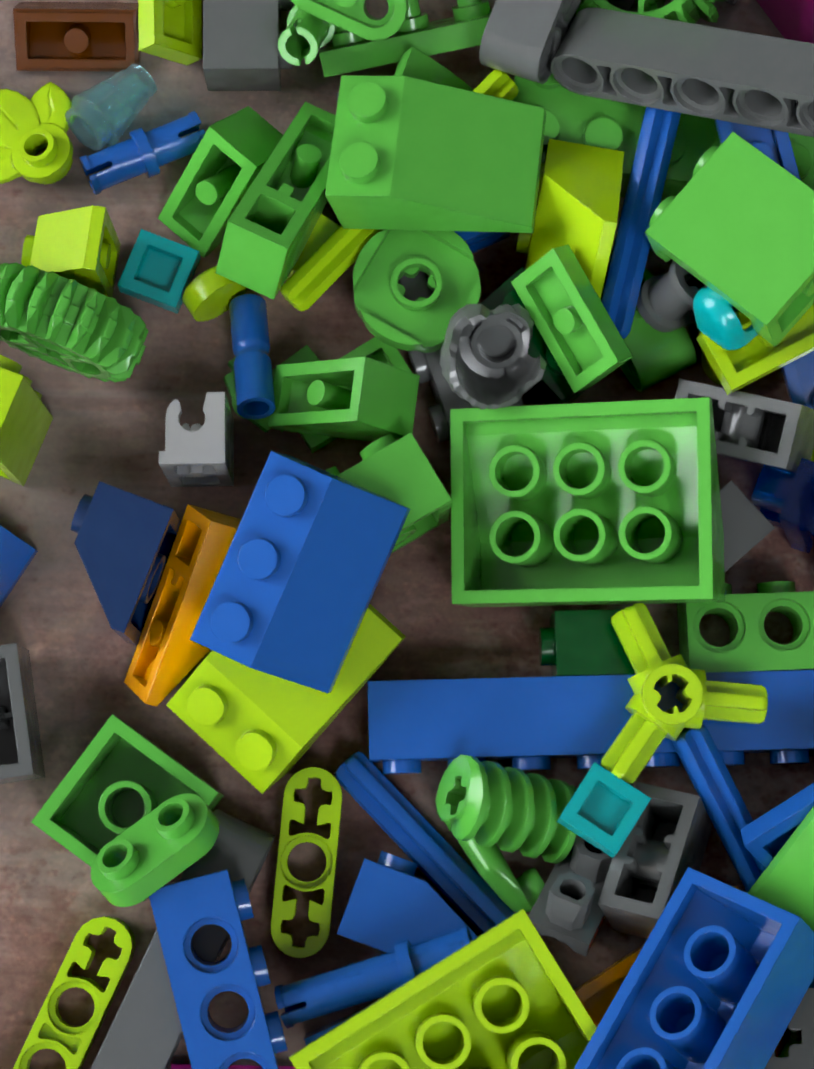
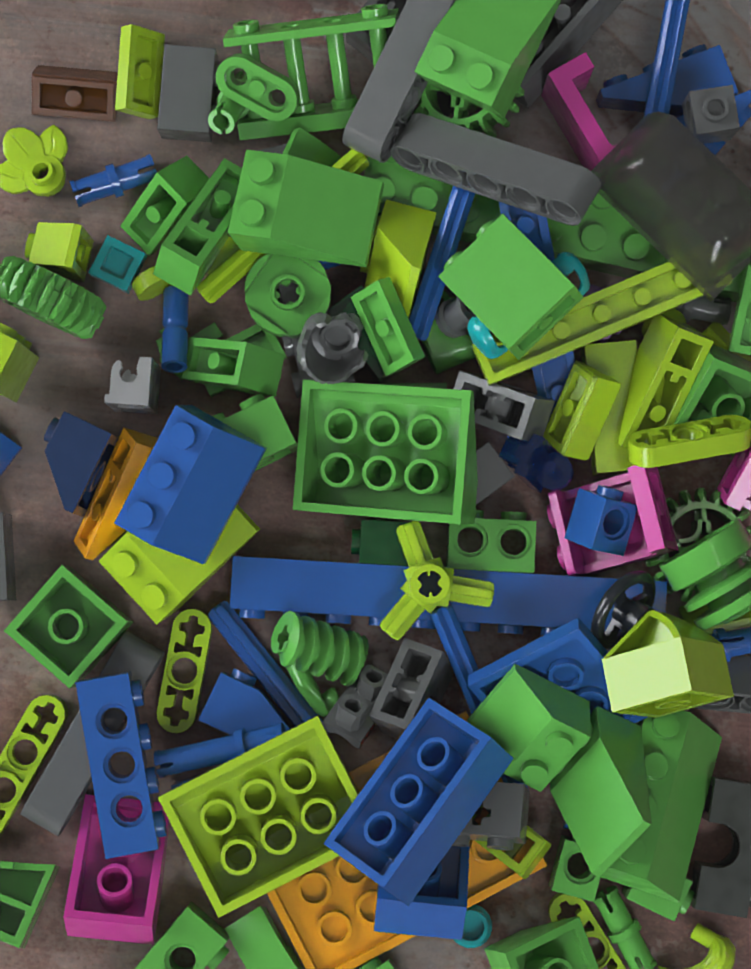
camera: 10 degrees right, 5 degrees up
clear light blue cone [65,63,157,151] -> none
bright green plate [91,793,219,907] -> none
teal plate [556,762,652,858] -> none

